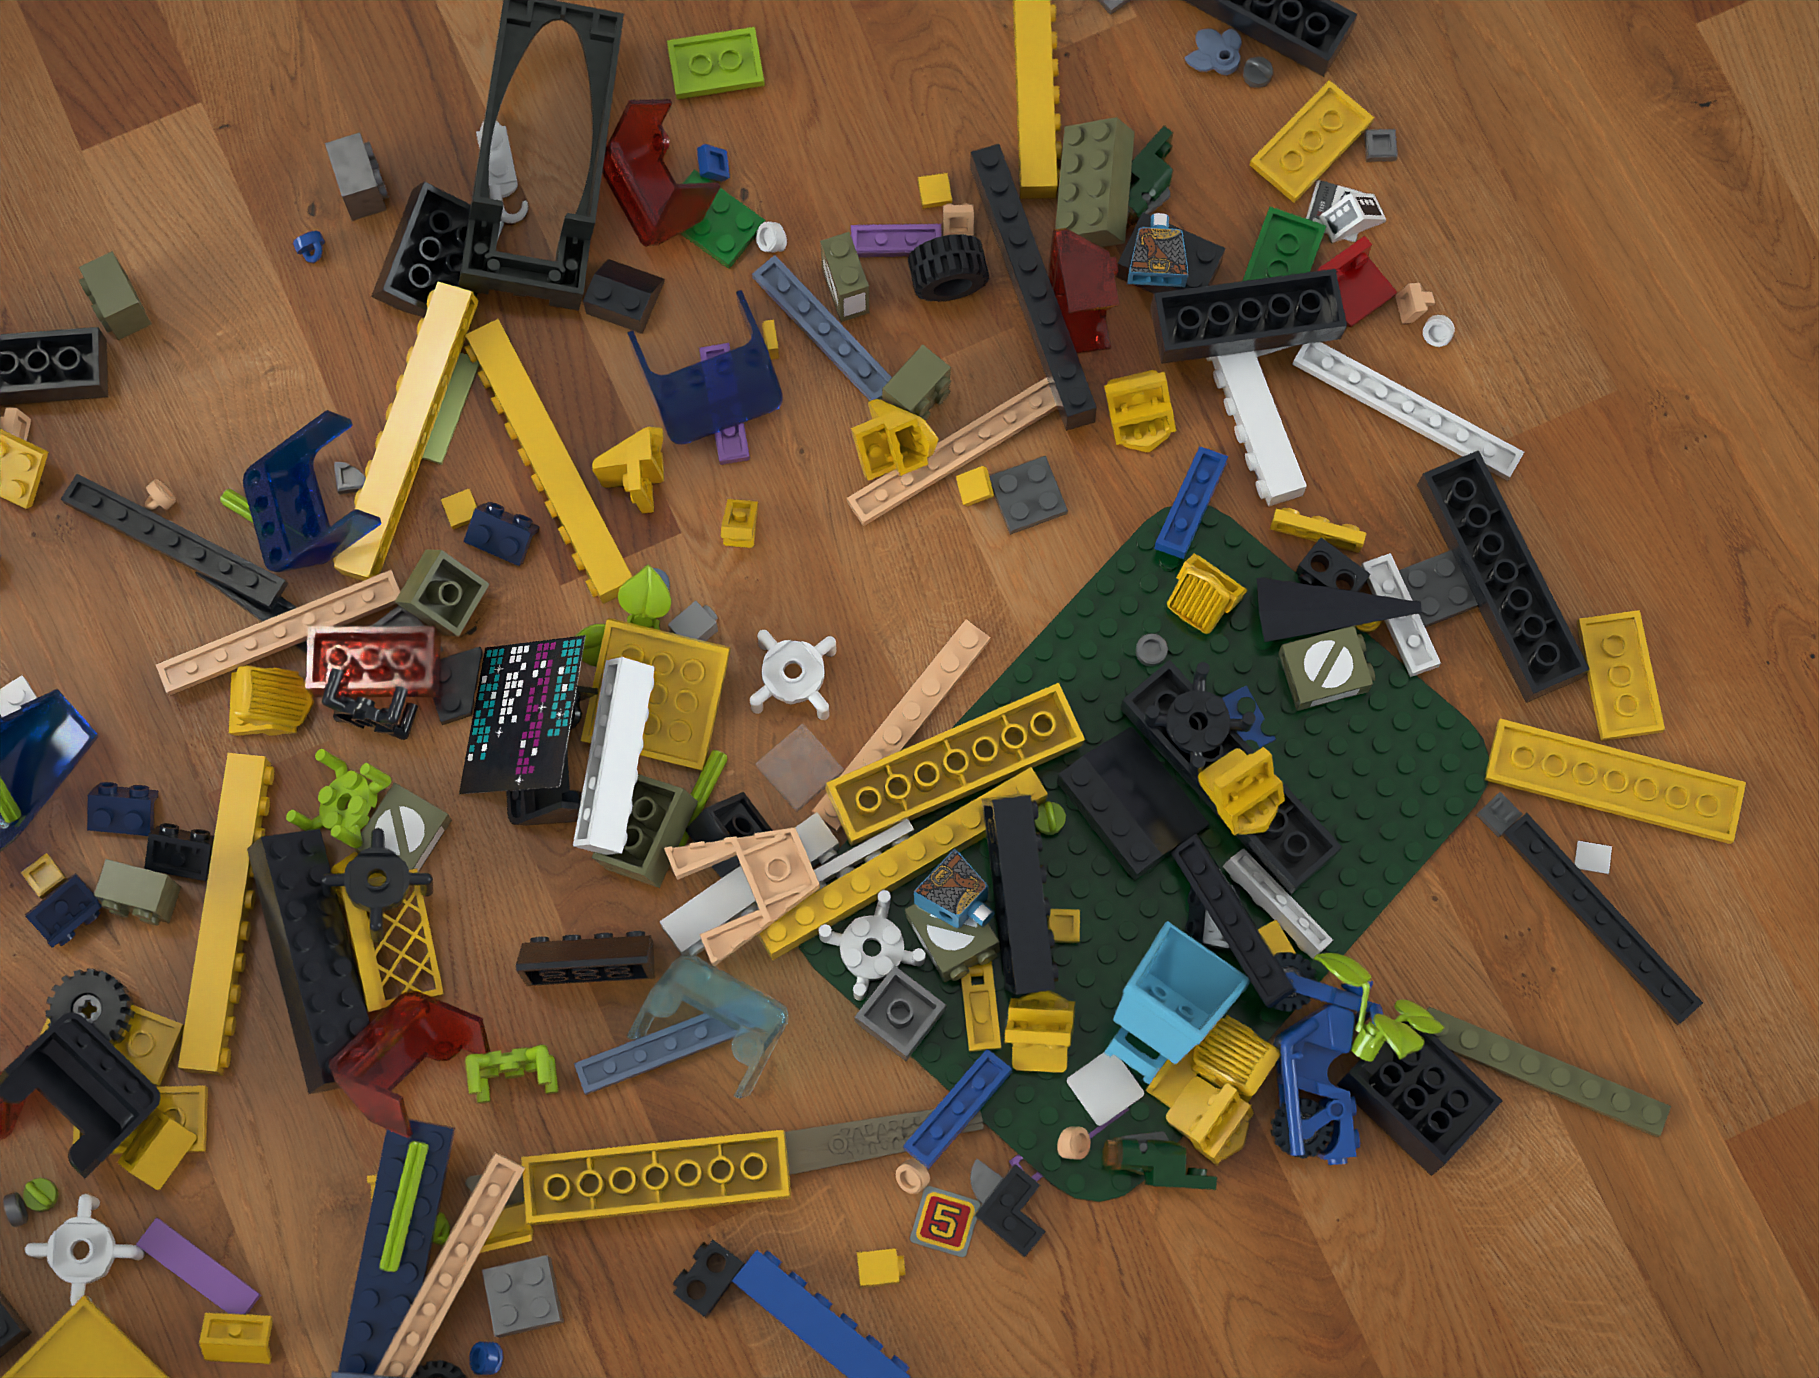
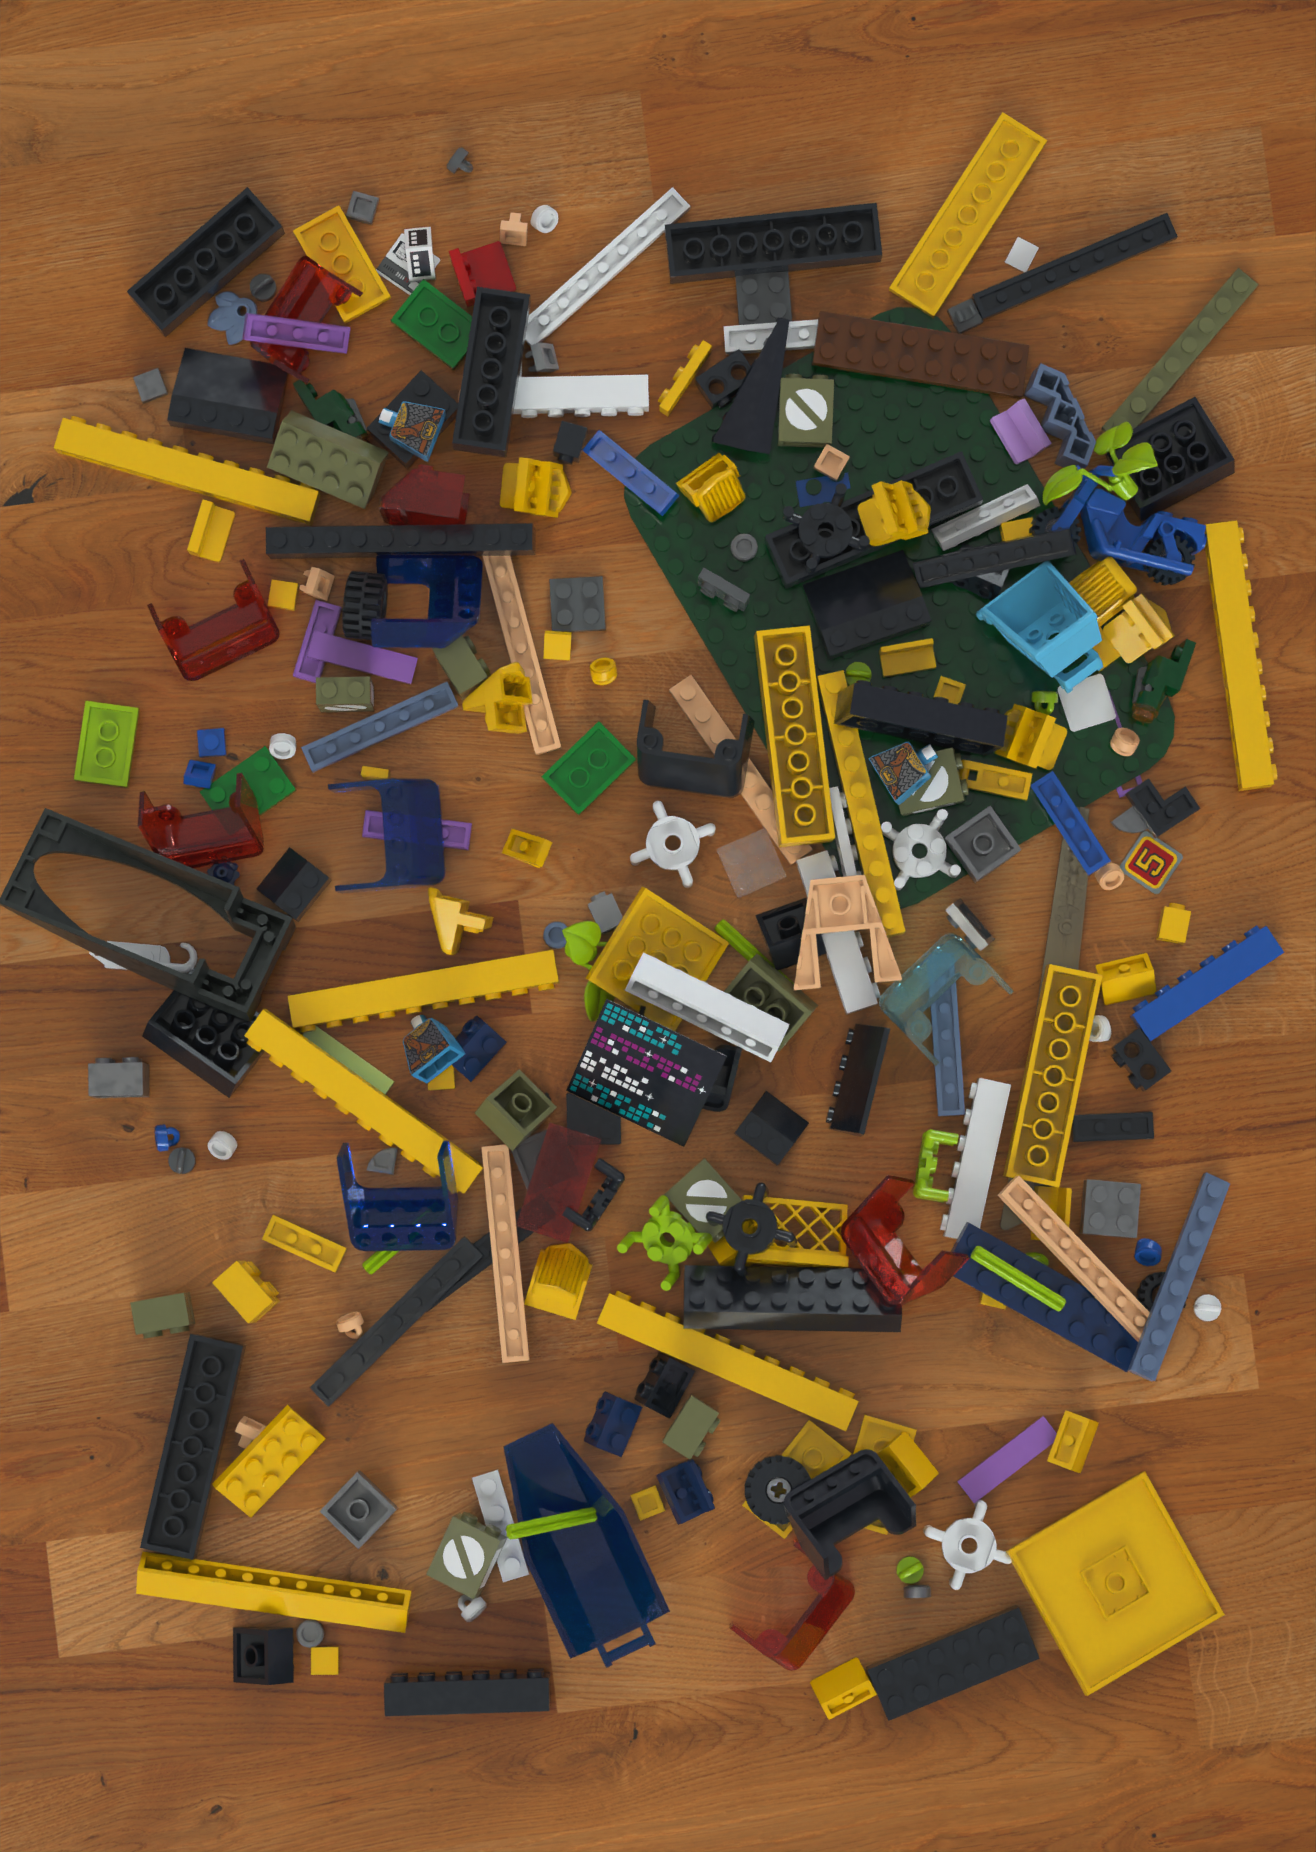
camera: 70 degrees left, 10 degrees up
yellow plate [1576,610,1665,741] -> none
none -> clear red windscreen [147,559,280,681]
none -> black slope [167,348,290,445]
none -> dark grey tile [168,1147,196,1174]
none -> yellow panel [187,499,235,563]
none -> blue plate [197,728,227,758]
none -> dark blue plant [207,857,240,885]
none -> white tile [208,1131,237,1160]
none -> yellow brick [212,1261,280,1324]
none -> medium lavender tile [242,313,350,354]
none -> clear red windscreen [250,255,363,384]
none -> yellow plate [262,1215,347,1273]
none -> medium lavender tile [307,631,418,685]
none -> clear blue windscreen [371,555,483,648]
none -> torso [403,1015,465,1083]
none -> dark grey tile [446,147,473,174]
none -> light grey tile [525,342,559,373]
none -> green plate [541,721,636,816]
none -> black brick [553,421,588,465]
none -> yellow tile [589,658,617,685]
none -> black windscreen [637,700,755,798]
none -> dark grey plate [698,568,750,612]
none -> black slope [734,1091,809,1166]
none -> reddish brown plate [812,311,1029,399]
none -> light nougat tile [813,444,850,482]
none -> yellow panel [879,638,936,678]
none -> white brick [940,1078,1011,1239]
none -> dark grey plate [945,898,995,951]
none -> lavender panel [990,398,1052,465]
none -> sand blue brick [1023,363,1096,469]
none -> lime tile [1031,691,1058,715]
none -> black tile [1072,1112,1154,1142]
none -> white tile [1089,1015,1112,1042]
none -> yellow panel [1095,953,1156,1005]
none -> yellow brick [1205,521,1277,791]

